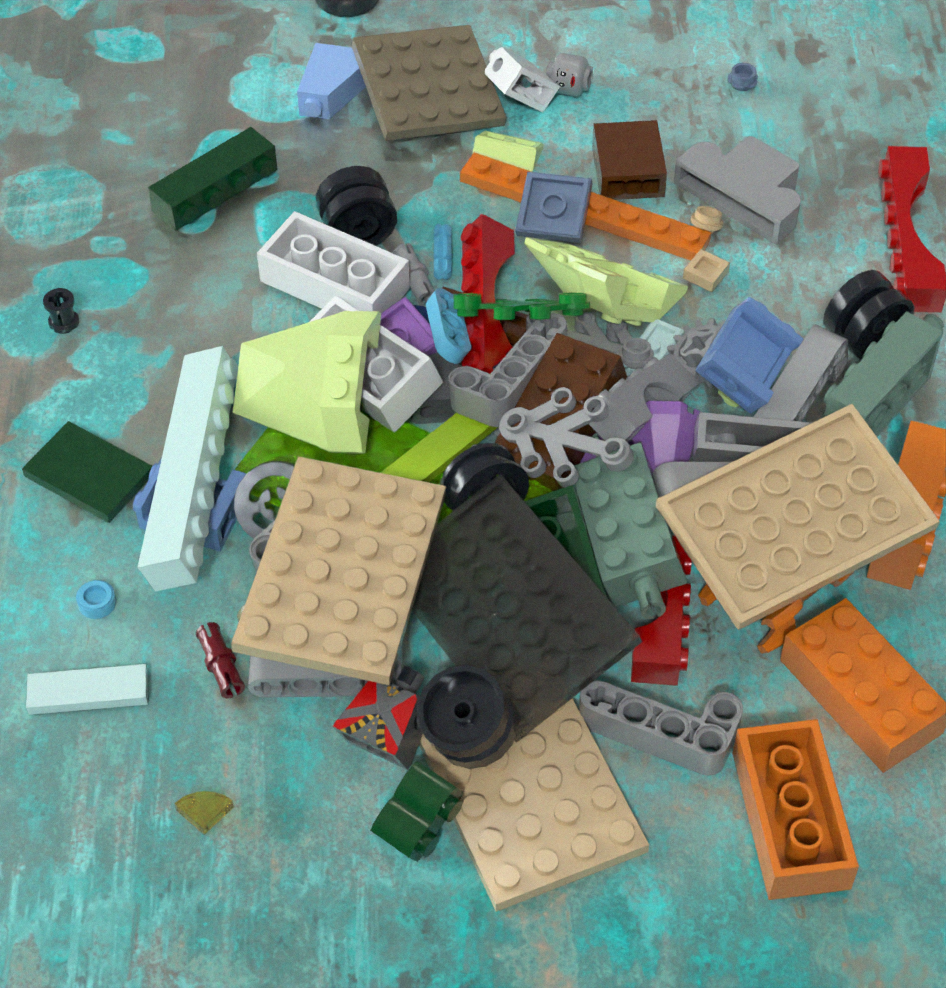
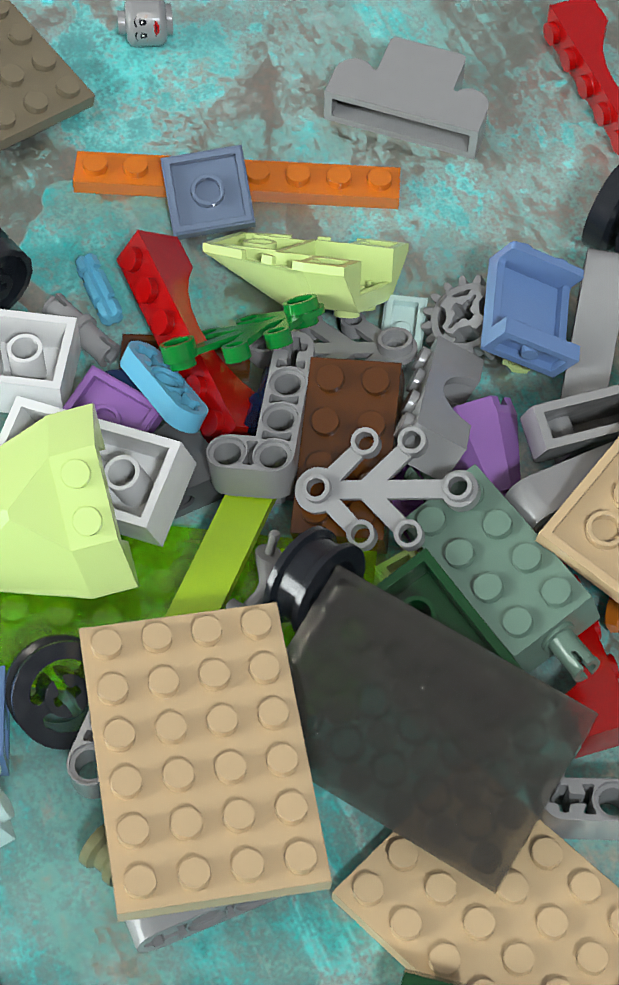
camera: 25 degrees left, 5 degrees up
dark red pin [196,622,245,699] -> none
torso [333,666,425,770] -> none
black wheel [417,665,518,769] -> none
yellowish green slope [473,130,544,172] -> none
white torso [485,47,560,112] -> none
reddish brown brick [592,120,667,200] -> none
tan plate [683,249,730,292] -> none
tan plate [690,206,723,234] -> none

